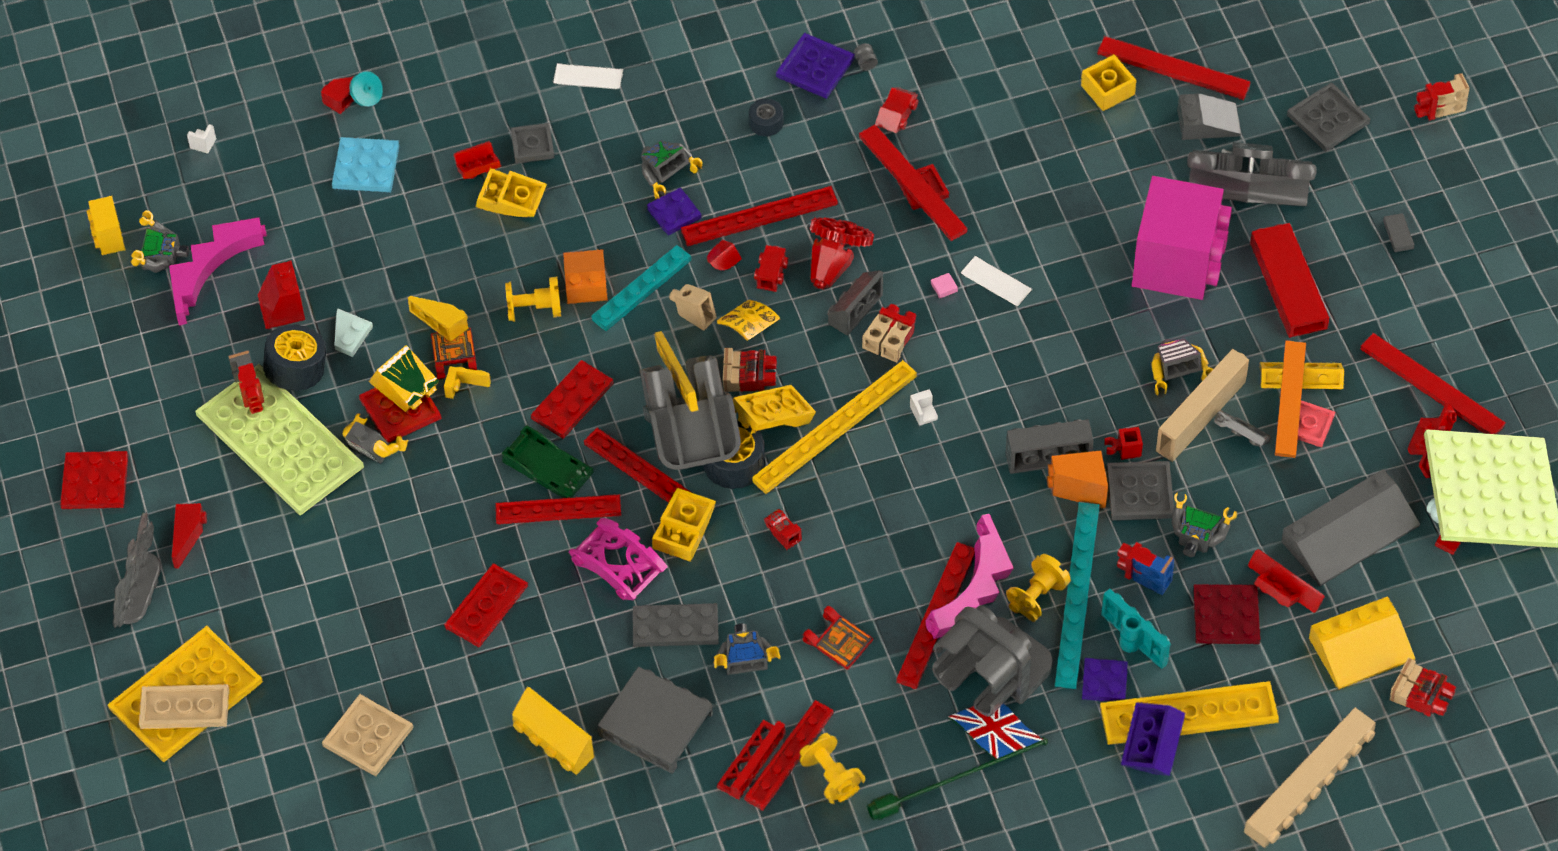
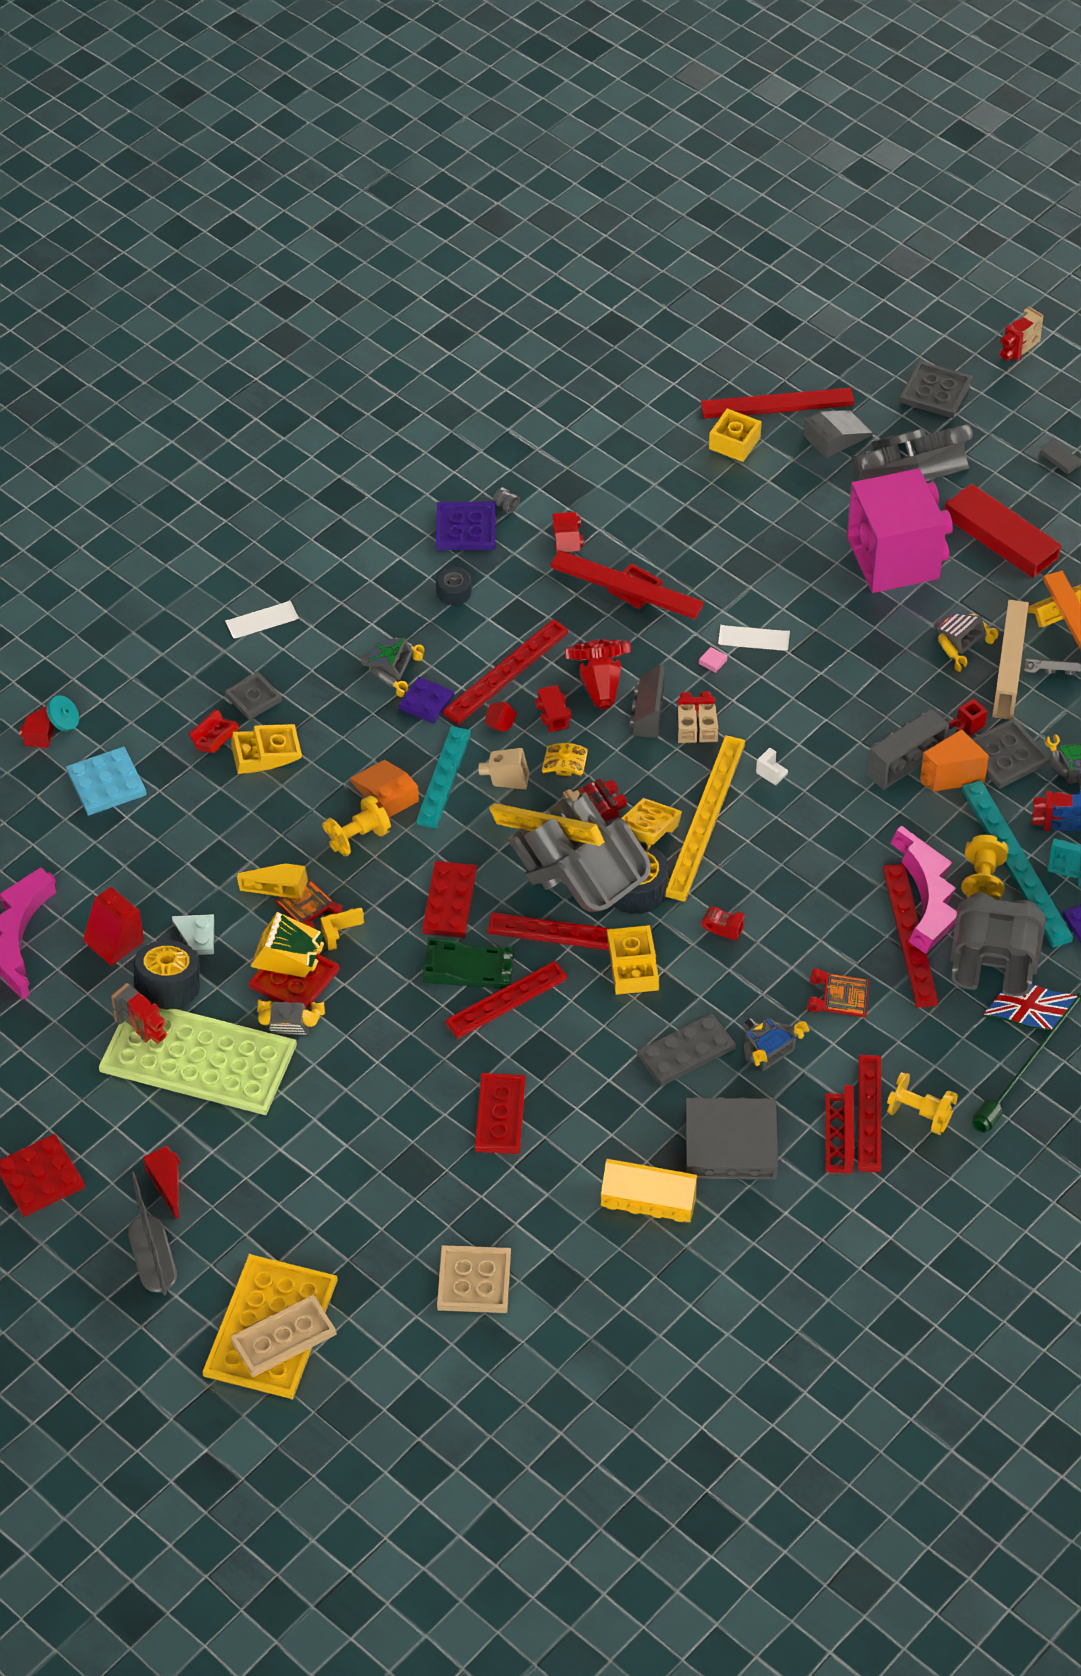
camera: 30 degrees left, 5 degrees down
dark pink fence [568,518,668,600] -> none

